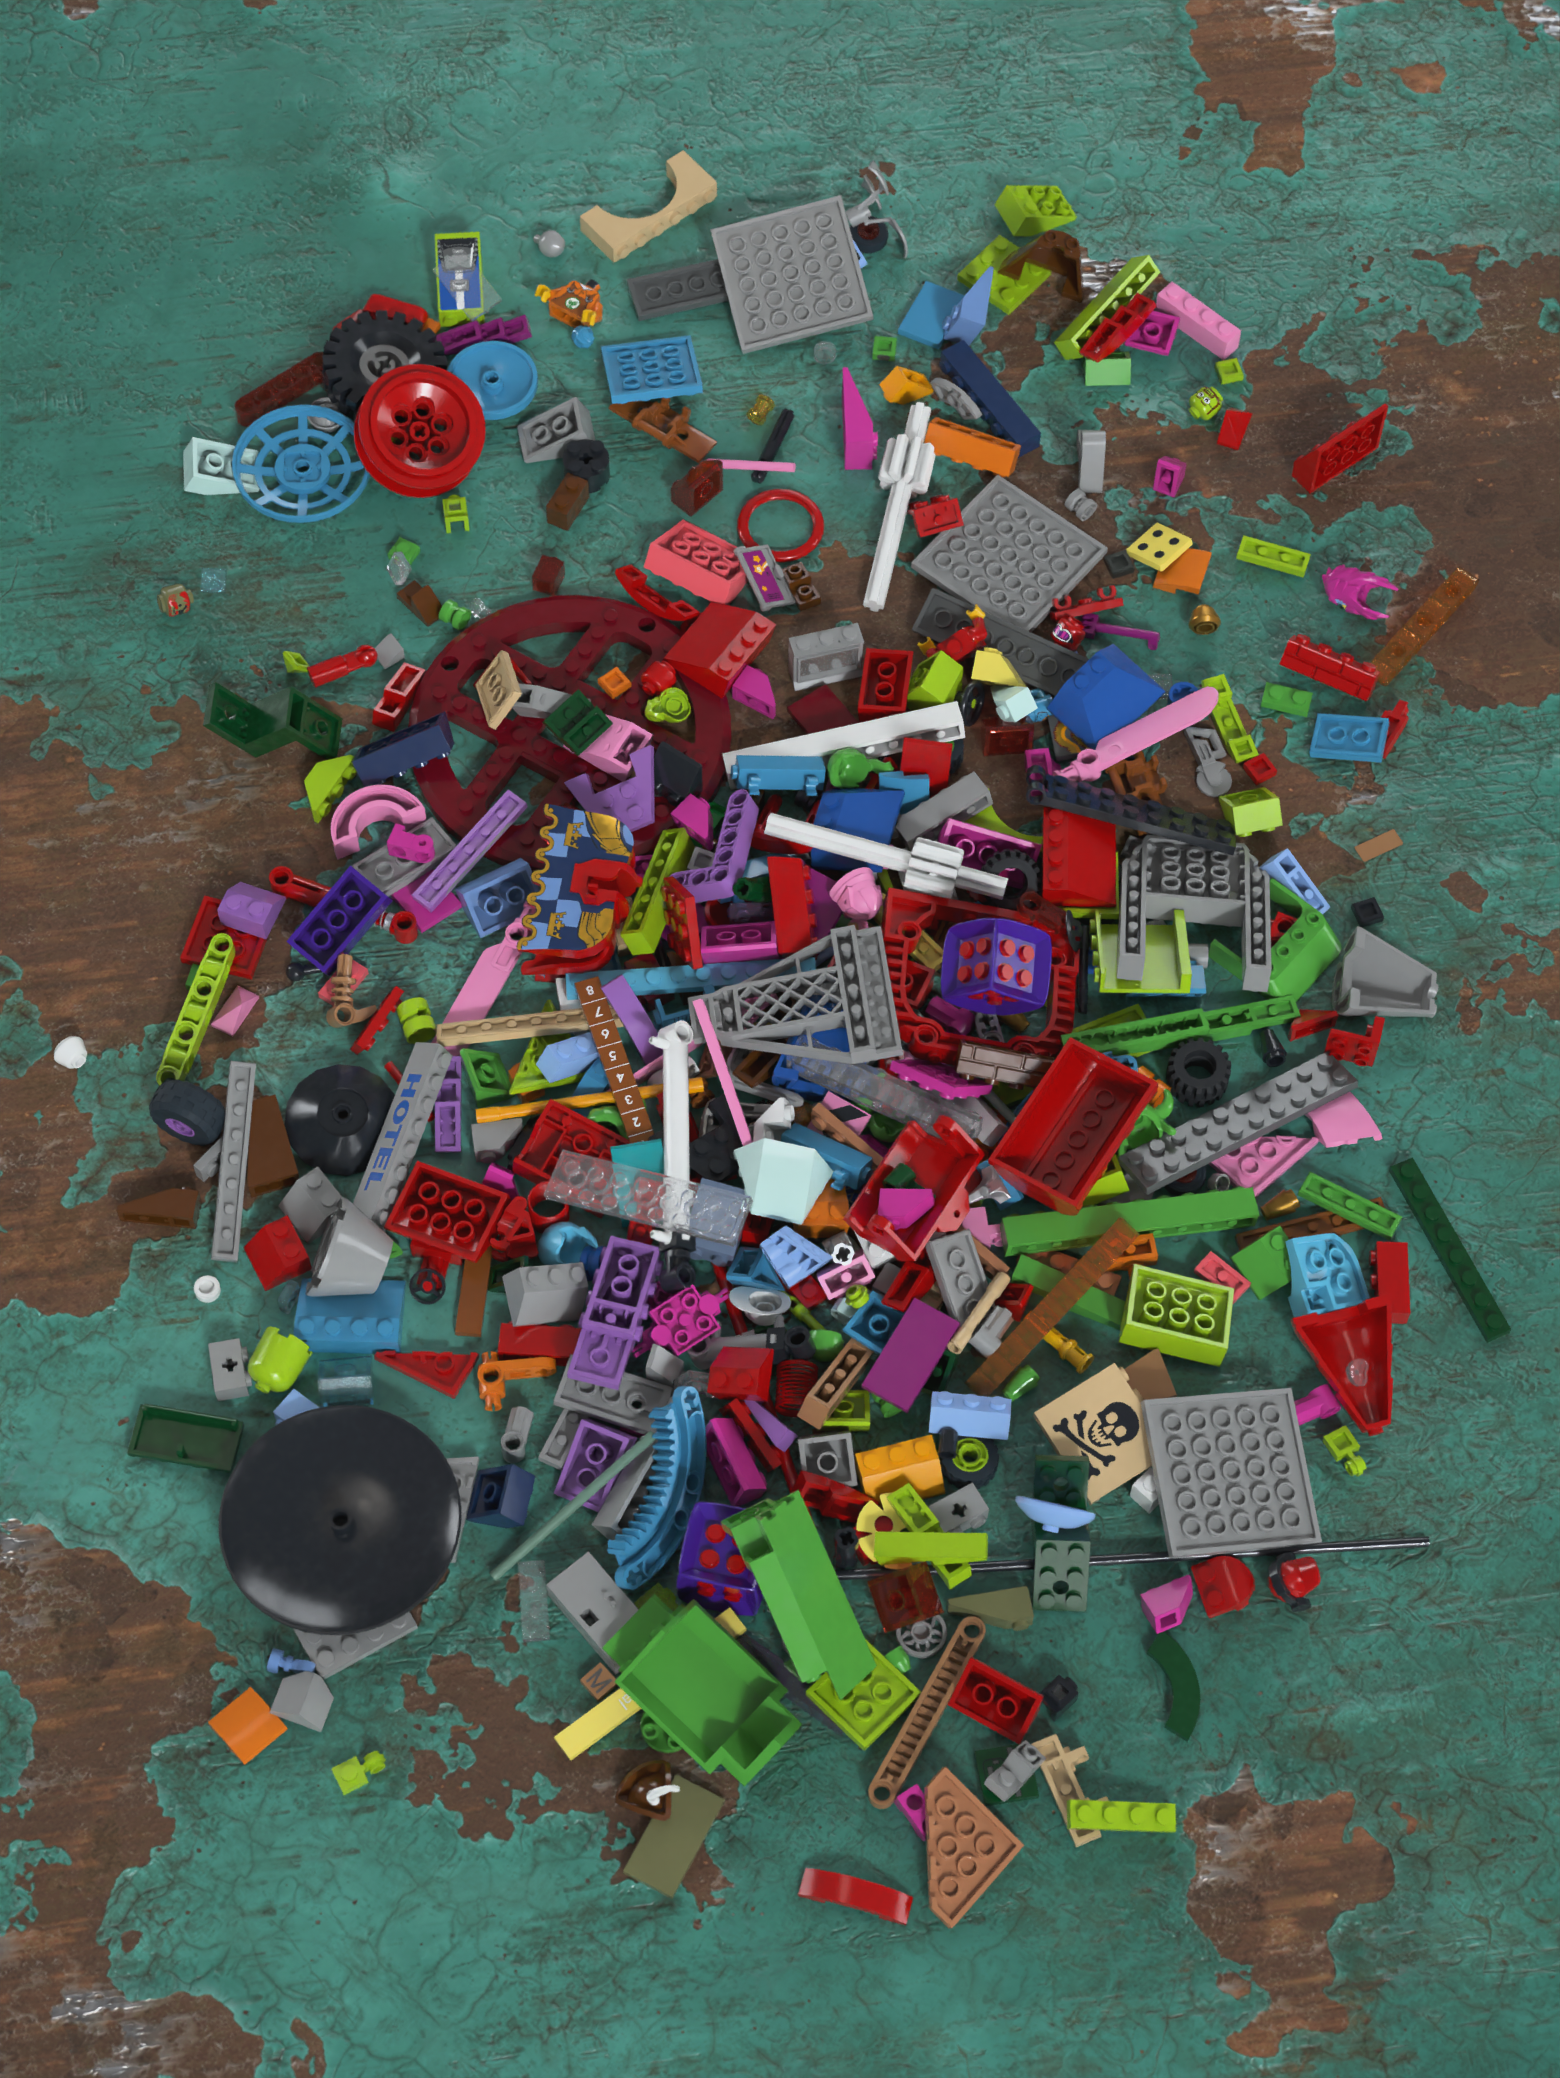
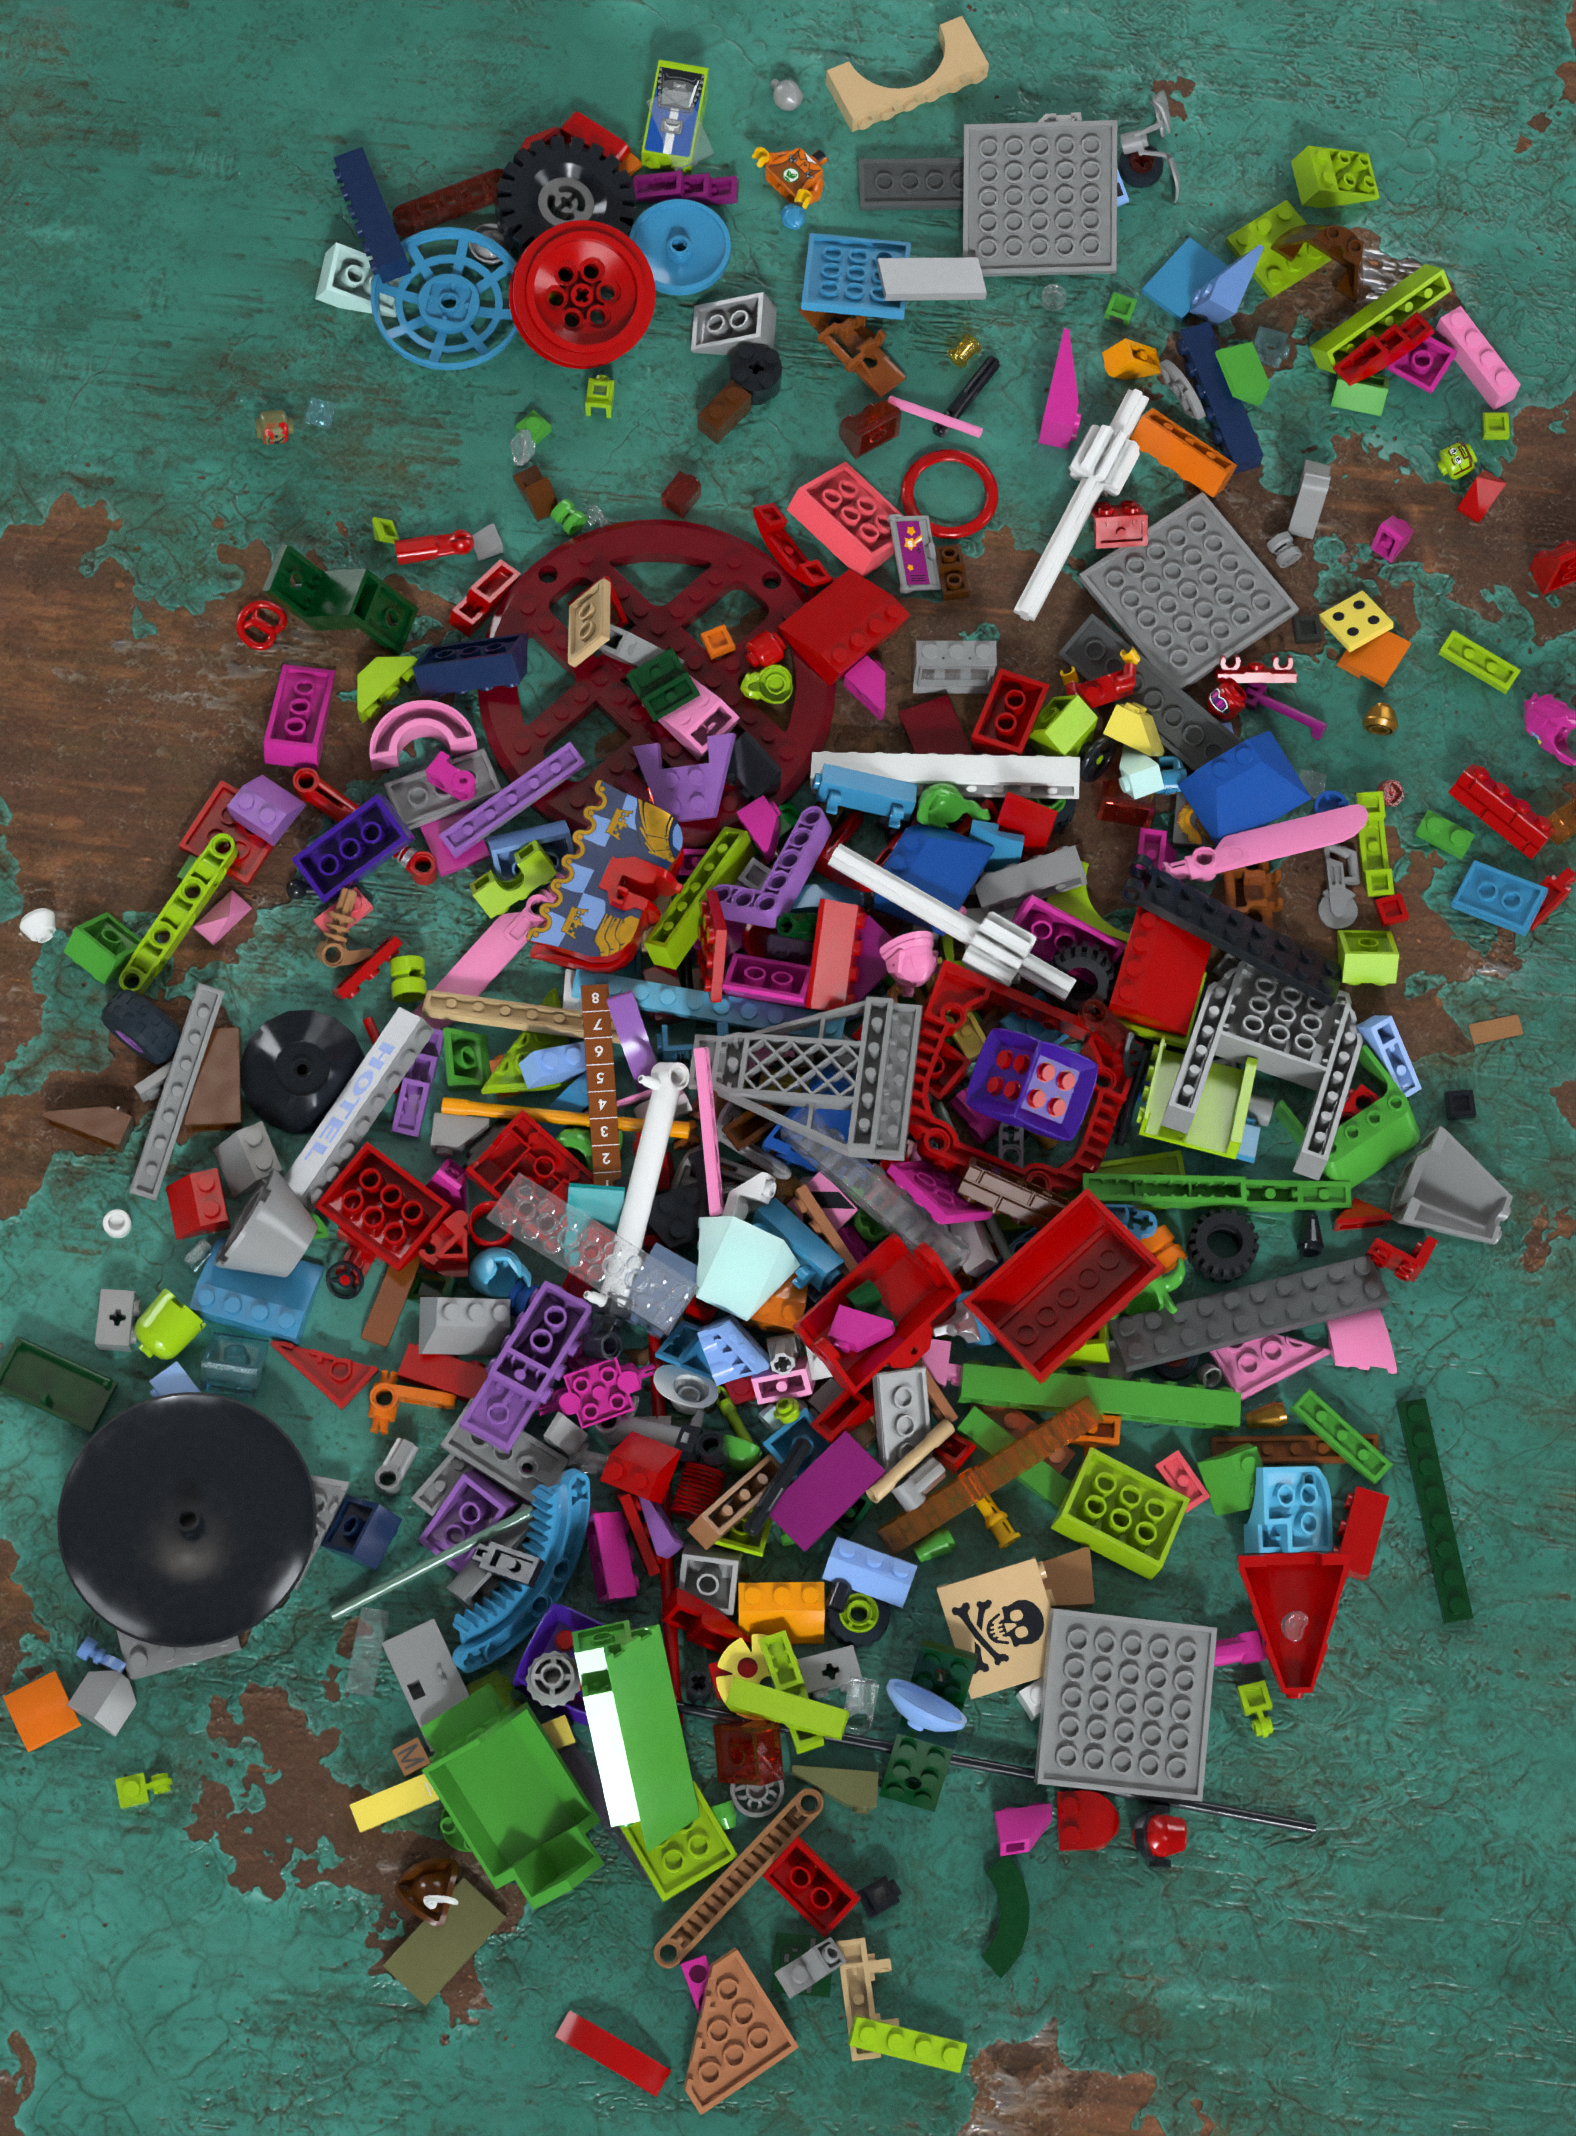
camera: 10 degrees right, 10 degrees up
none -> bright green slope [63,912,142,984]
none -> red piece [236,600,288,651]
none -> dark pink slope [264,664,336,770]
none -> dark blue brick [333,147,412,284]
none -> lime arch [469,839,557,919]
none -> hinge [471,1541,545,1588]
none -> light grey piece [525,1651,581,1708]
none -> black axle [743,1437,812,1537]
none -> clear piece [844,1677,879,1736]
none -> light grey tile [877,257,987,301]
none -> bright green slope [1215,342,1270,406]
none -> clear light blue brick [1254,326,1291,368]
none -> clear red tile [1376,780,1404,807]

